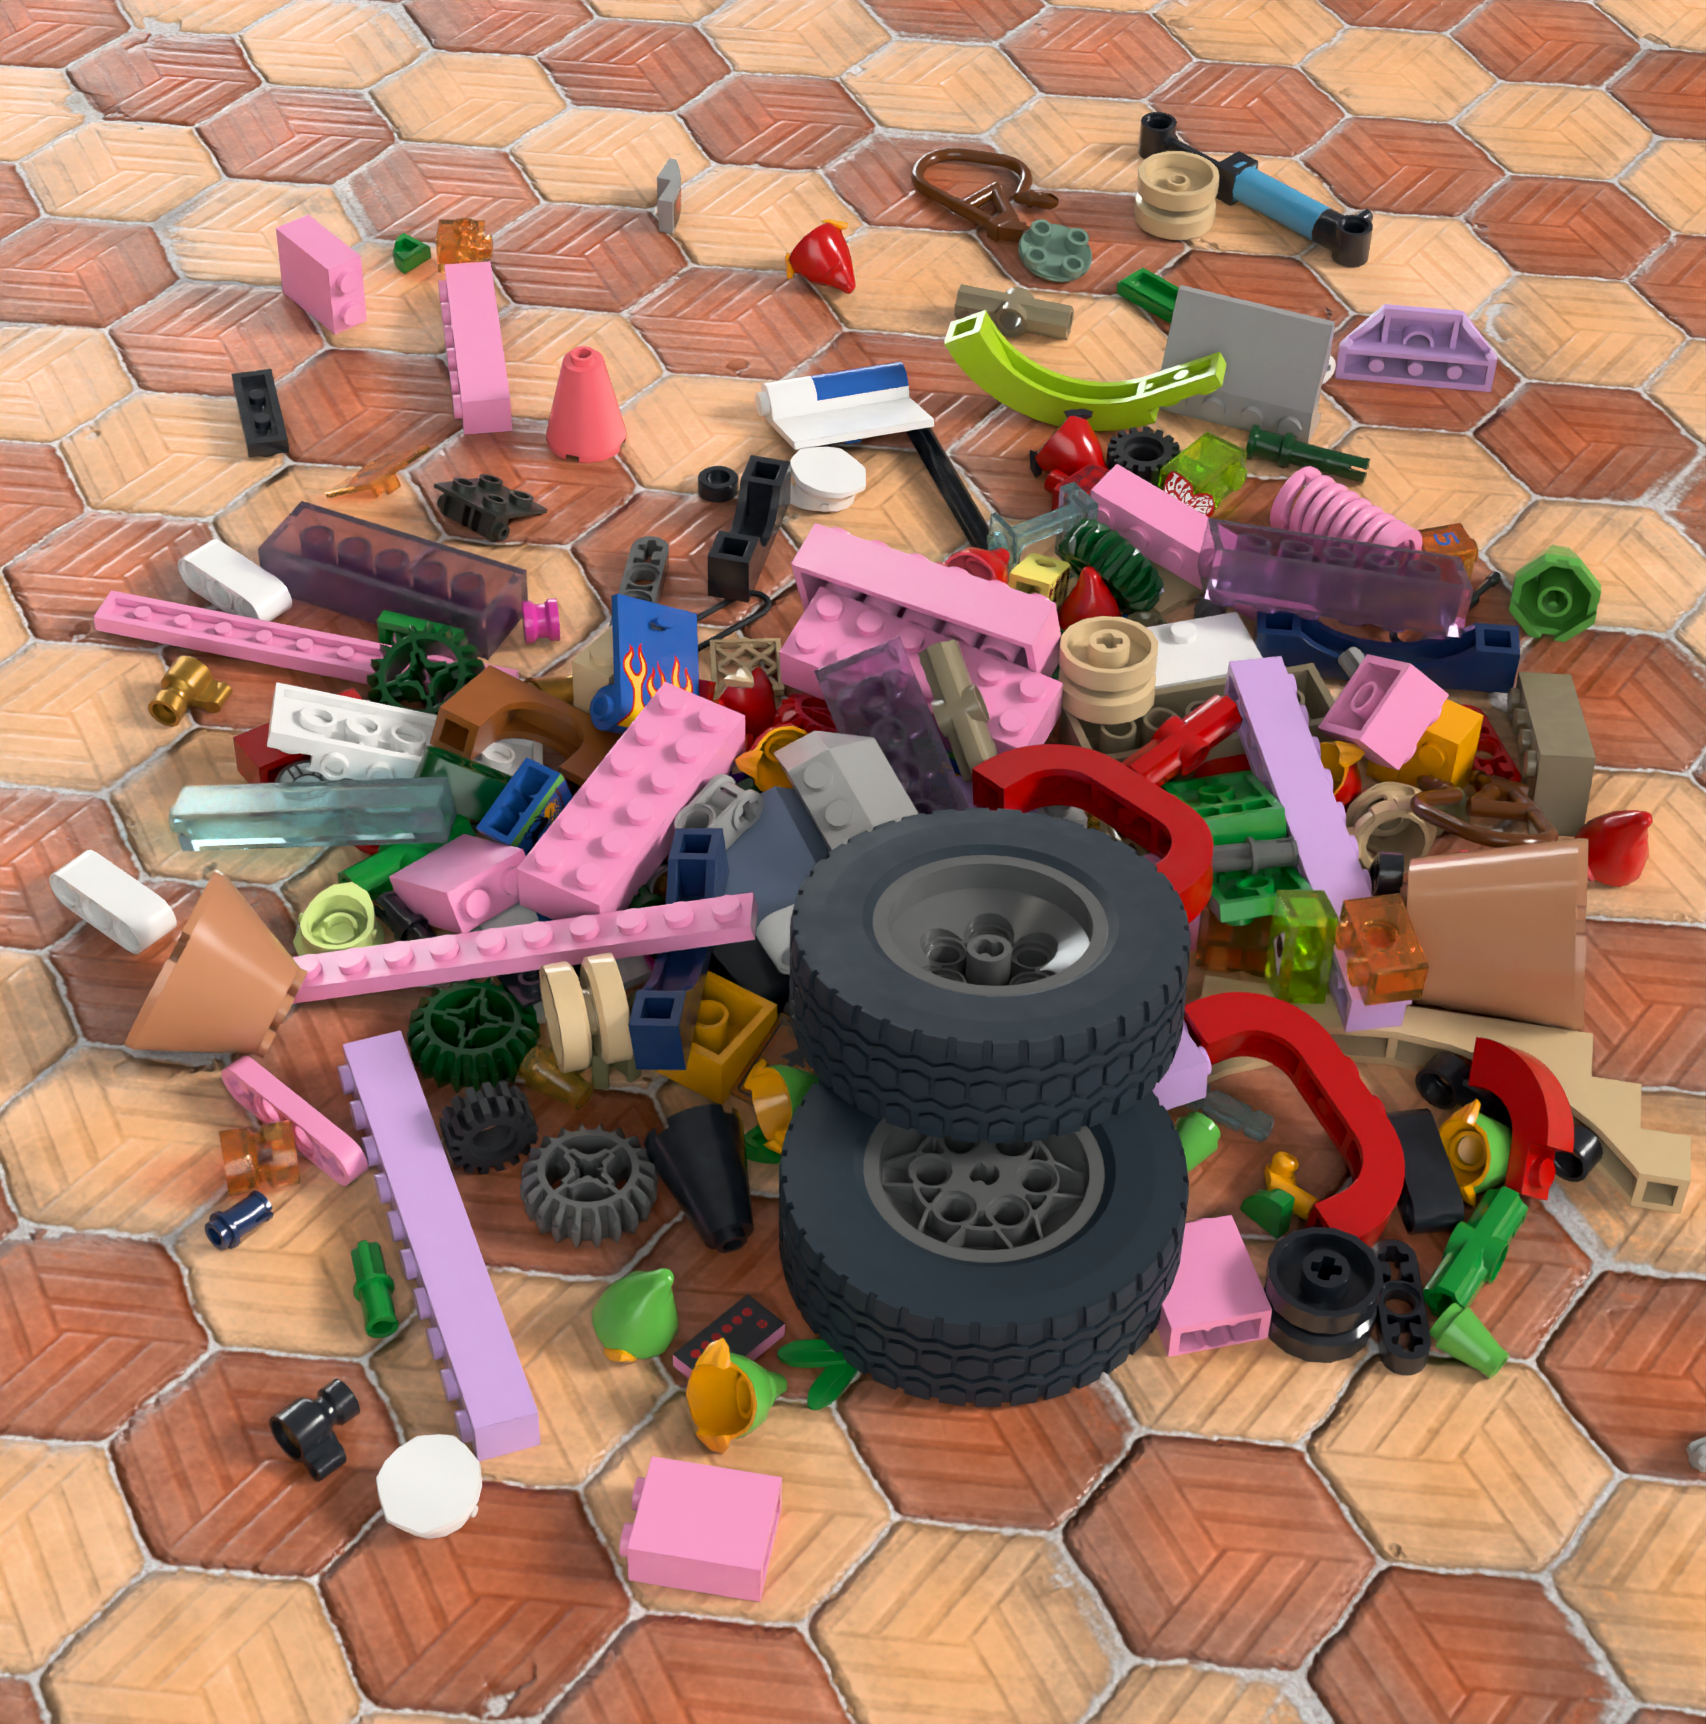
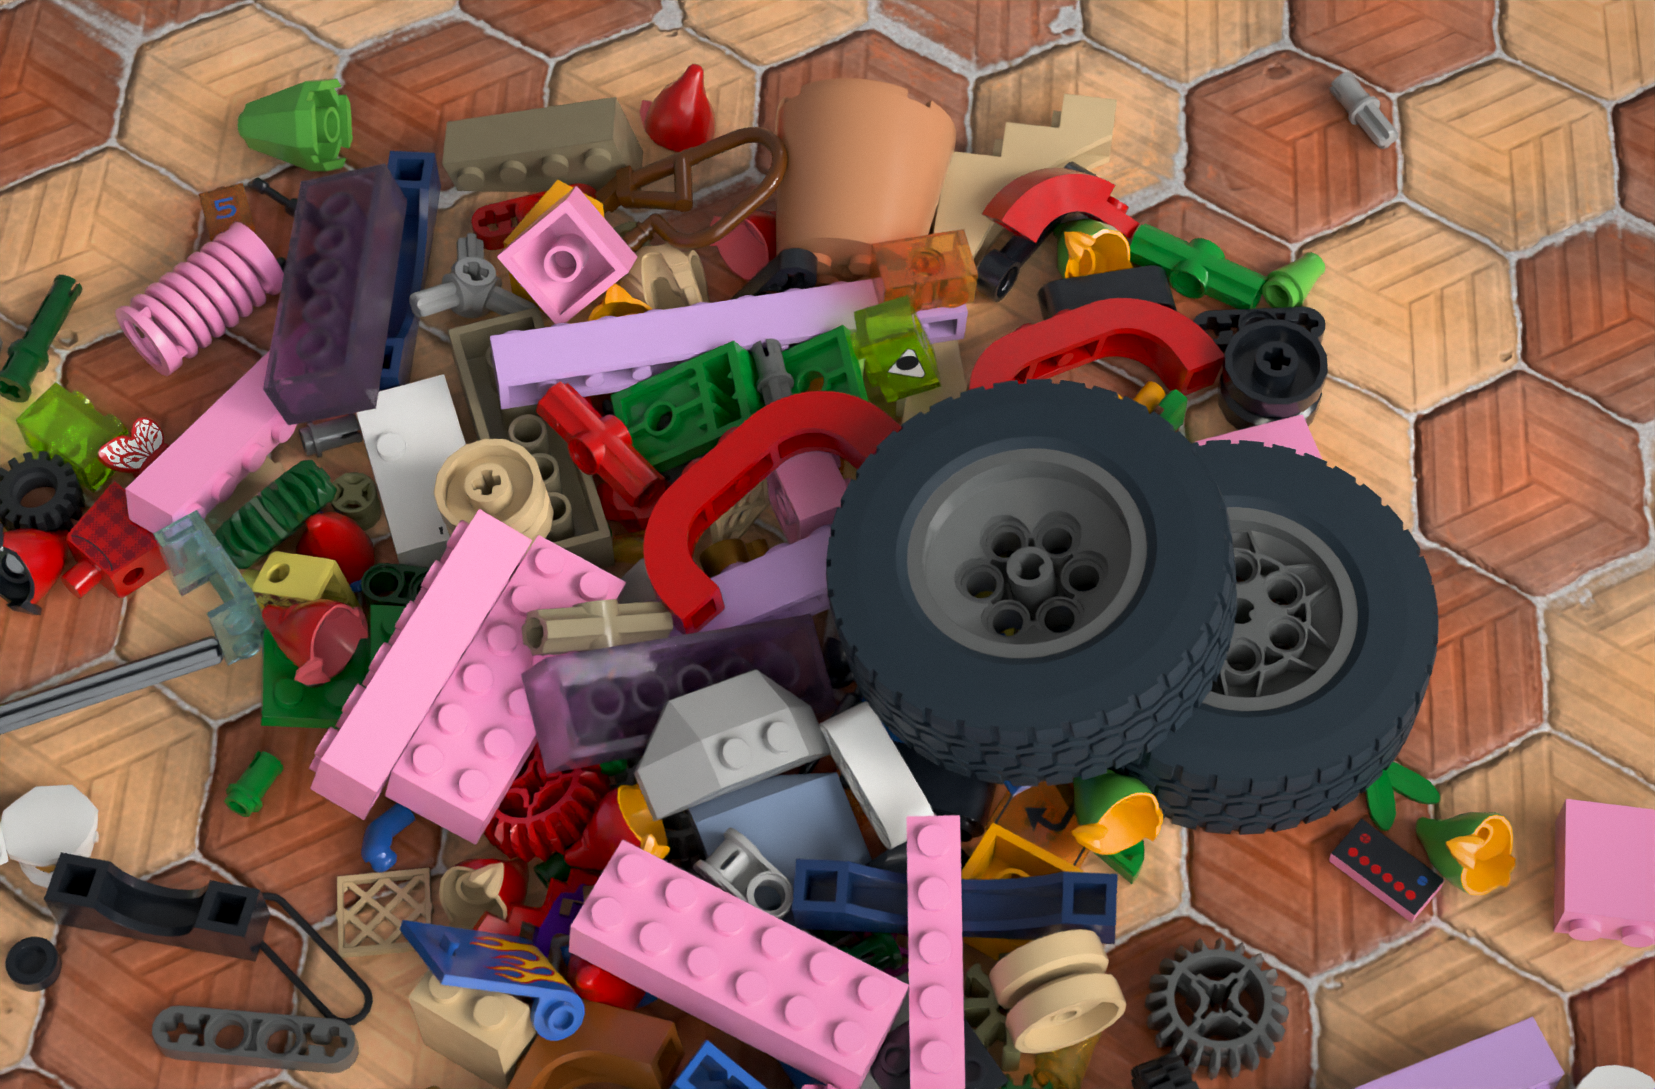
camera: 90 degrees left, 15 degrees up
bright green hat [592,1268,679,1363] -> none
black cone [644,1104,754,1253] -> none

